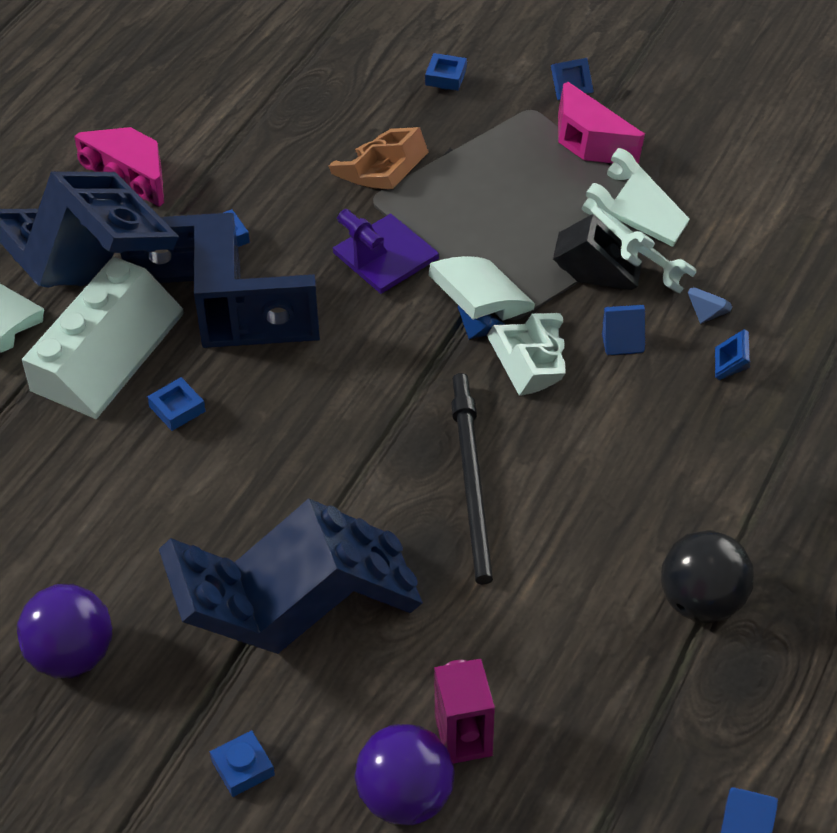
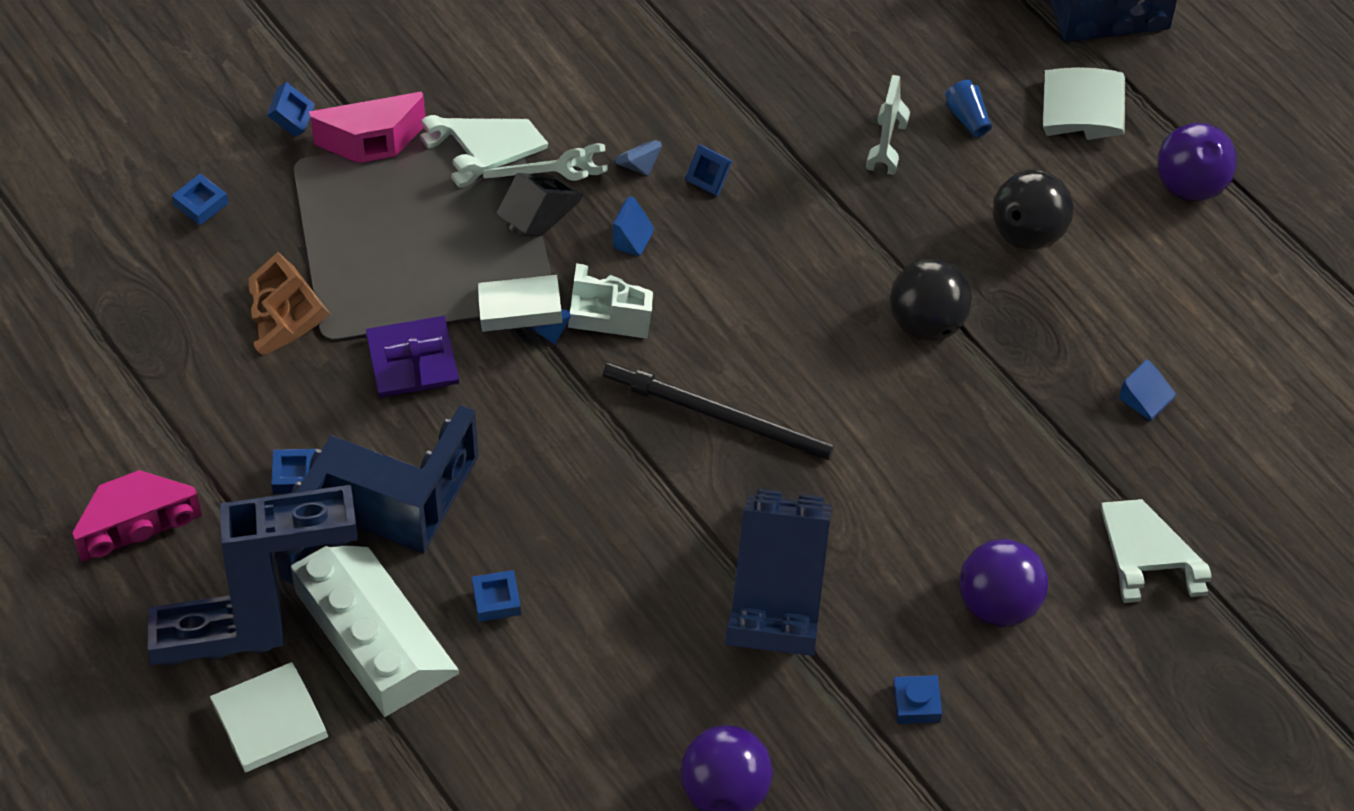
camera: 65 degrees left, 5 degrees up
magenta brick [434,659,495,764] -> none

